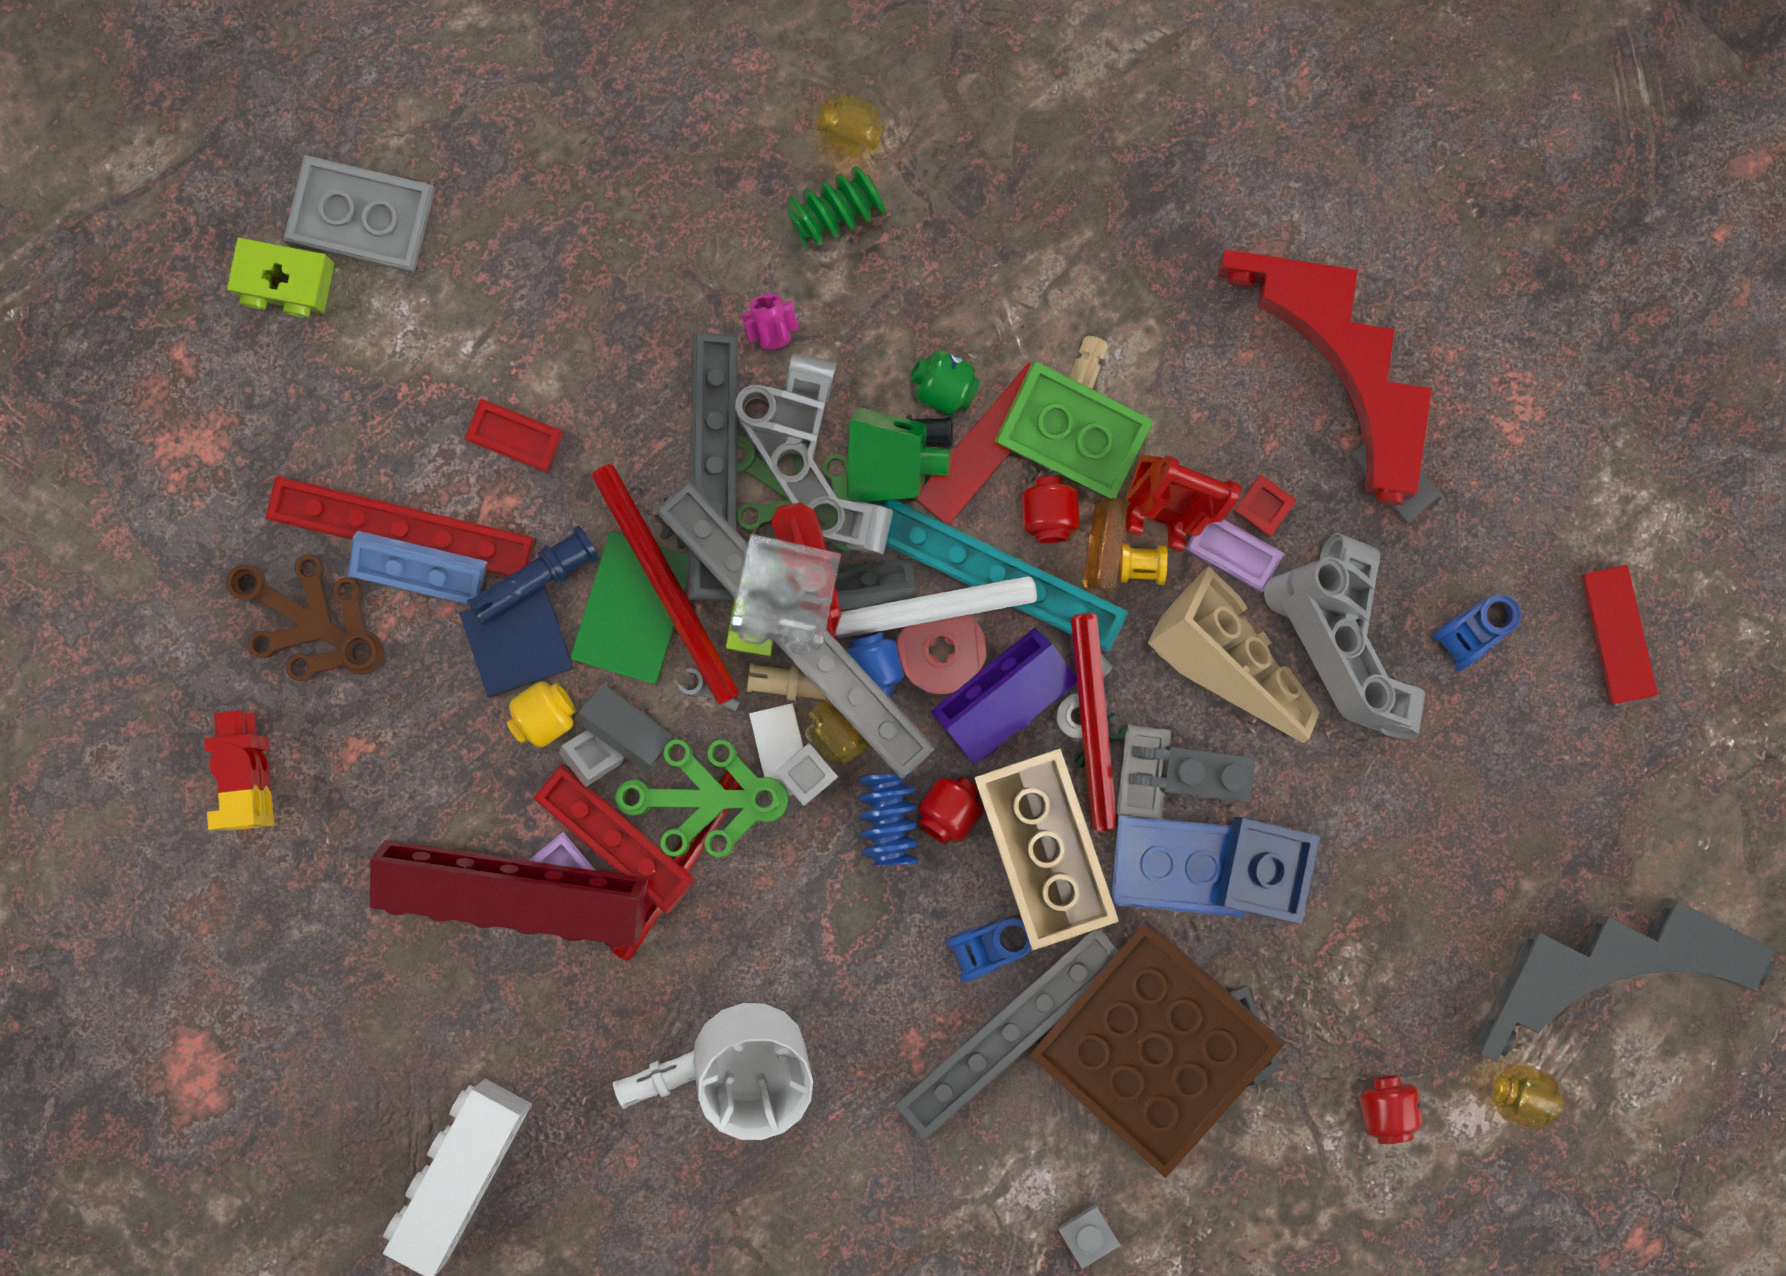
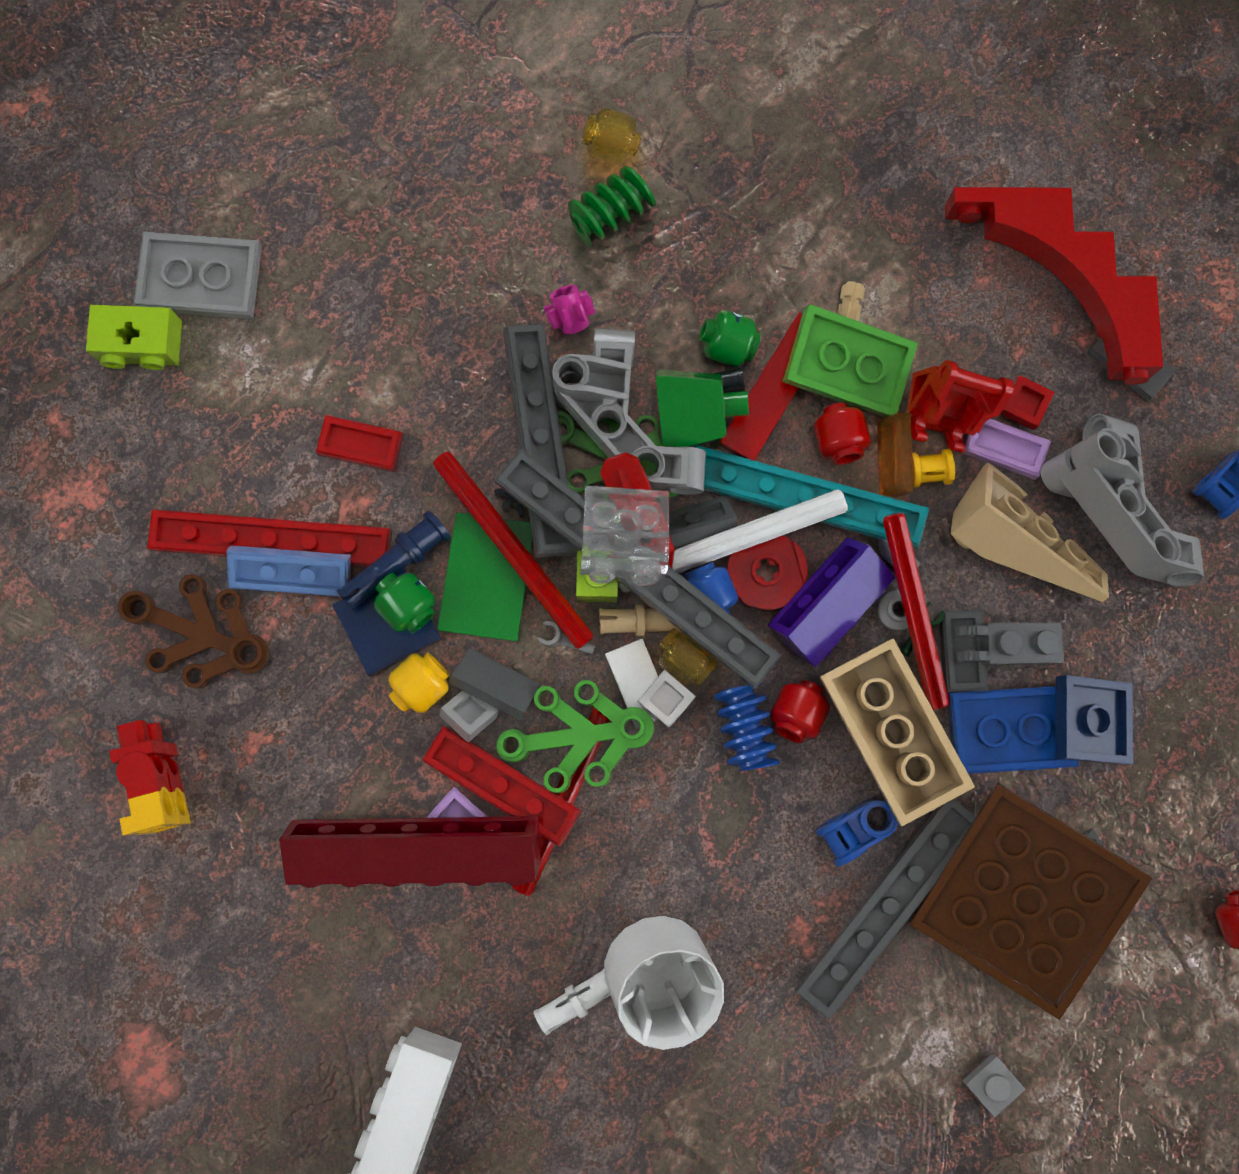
camera: 10 degrees left, 5 degrees down
none -> green head [374,573,435,634]

